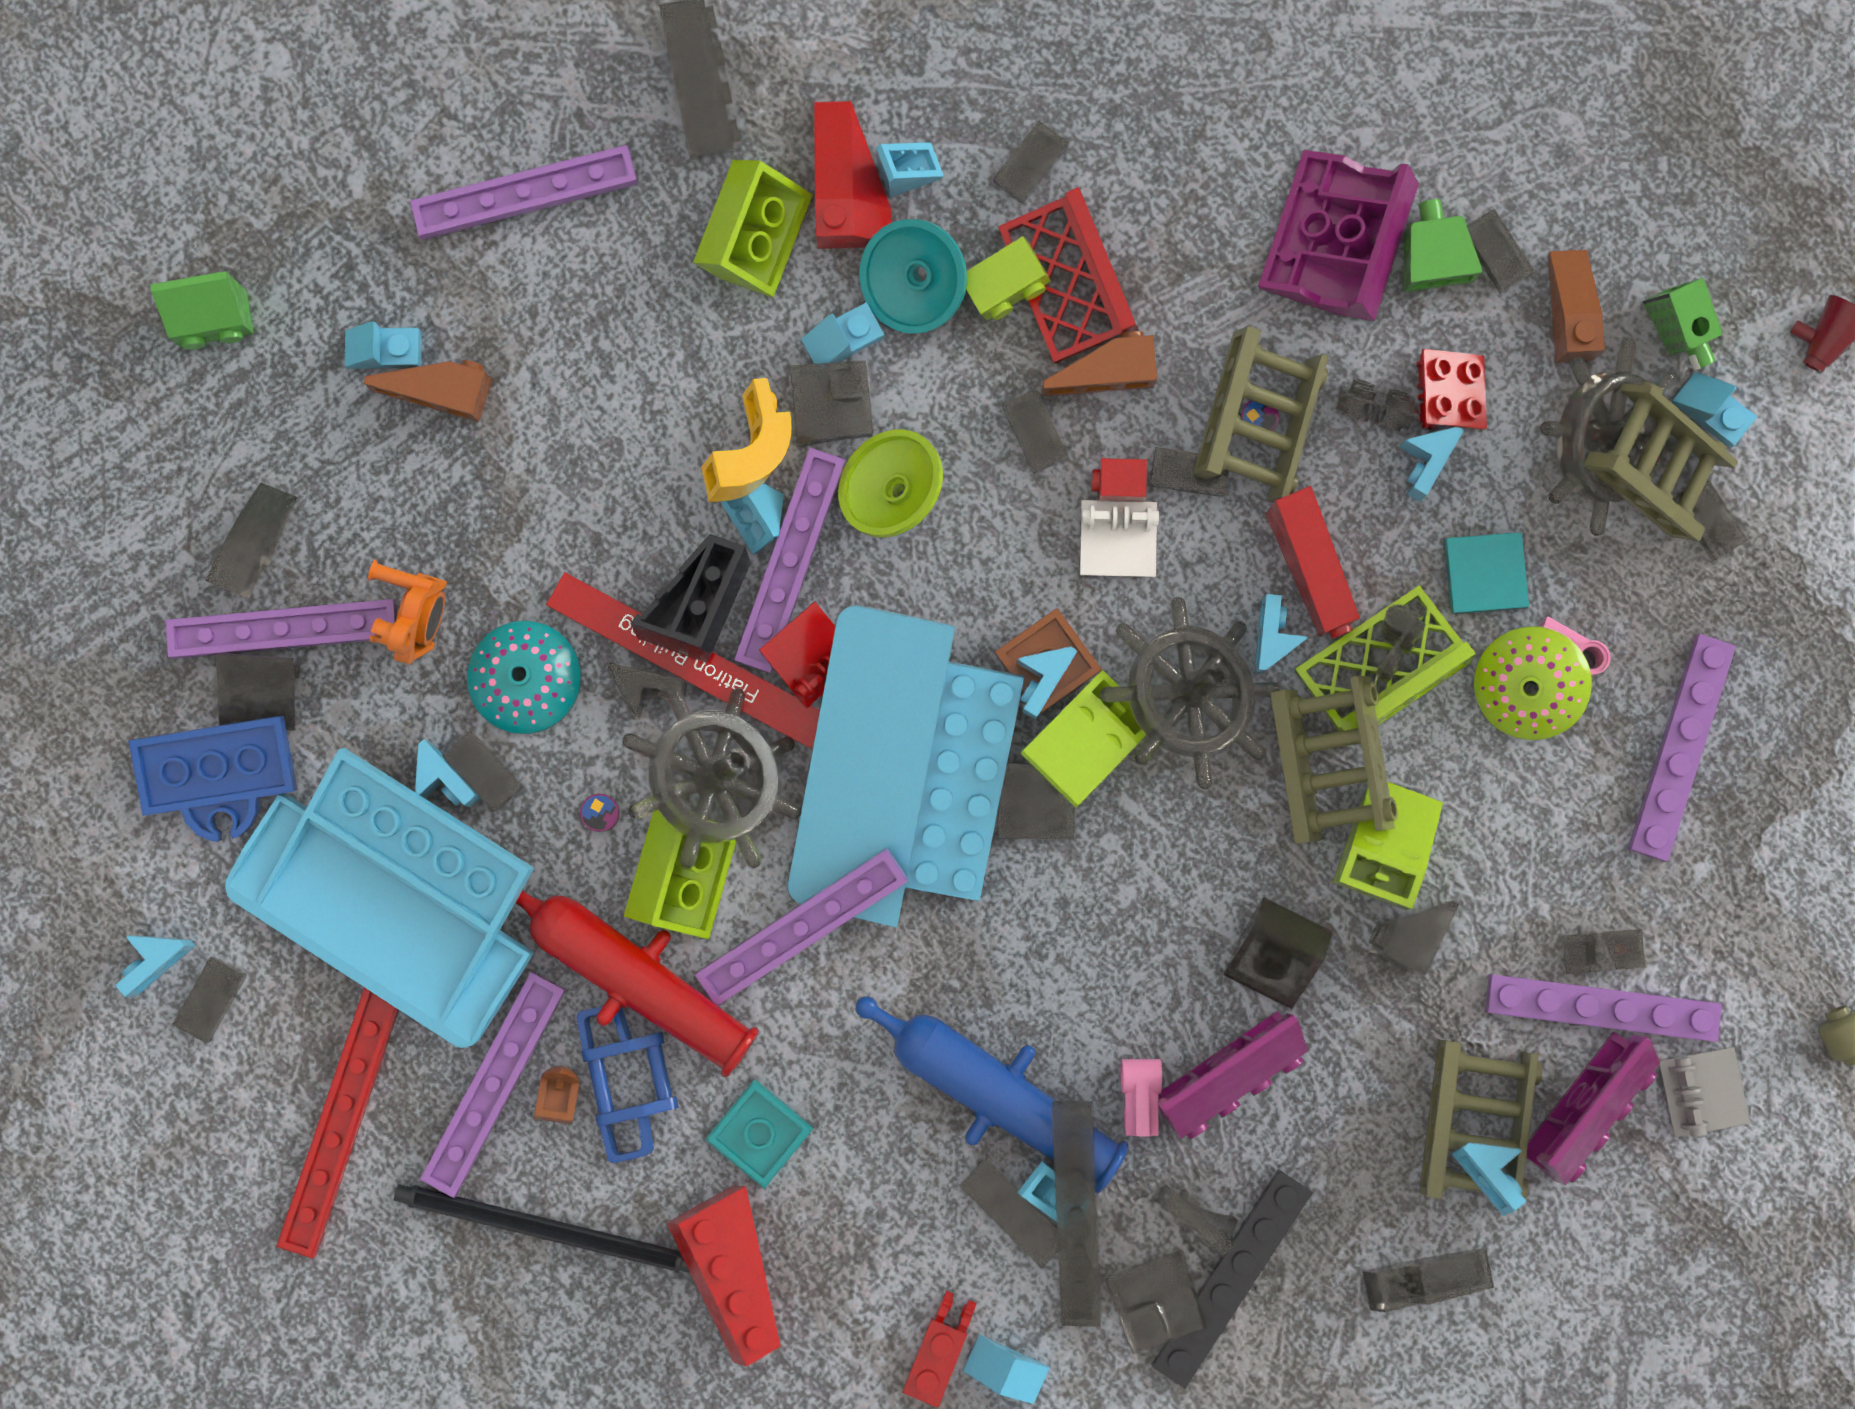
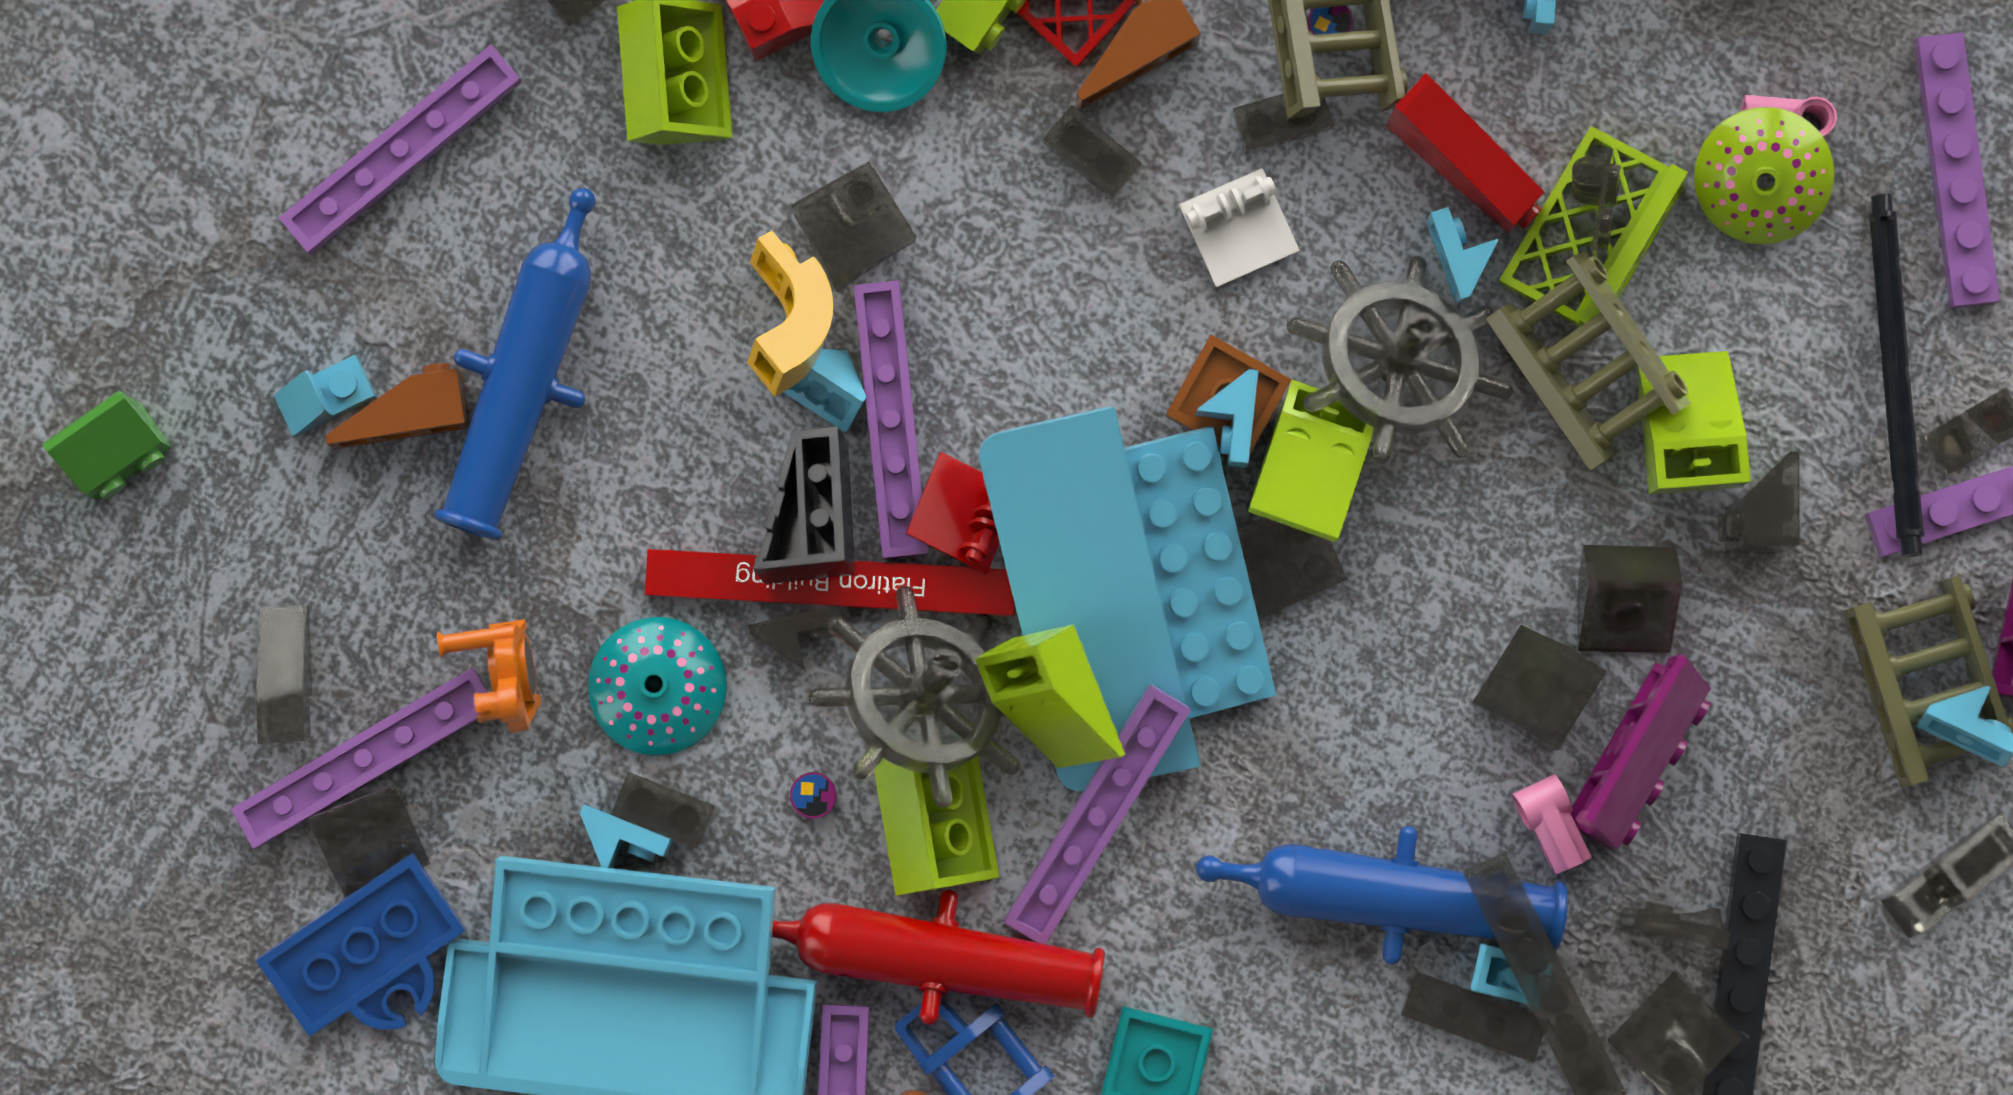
camera: 25 degrees left, 0 degrees up
medium azure slope [801,302,885,373] -> none
lime dish [838,429,943,538] -> none
red brick [1091,458,1147,502] -> none
teal tile [1444,532,1529,614] -> none
none -> blue piece [433,188,596,541]
none -> lime slope [975,624,1125,768]
none -> clear smoke slope [1472,625,1607,752]
none -> black piece [1869,194,1925,557]

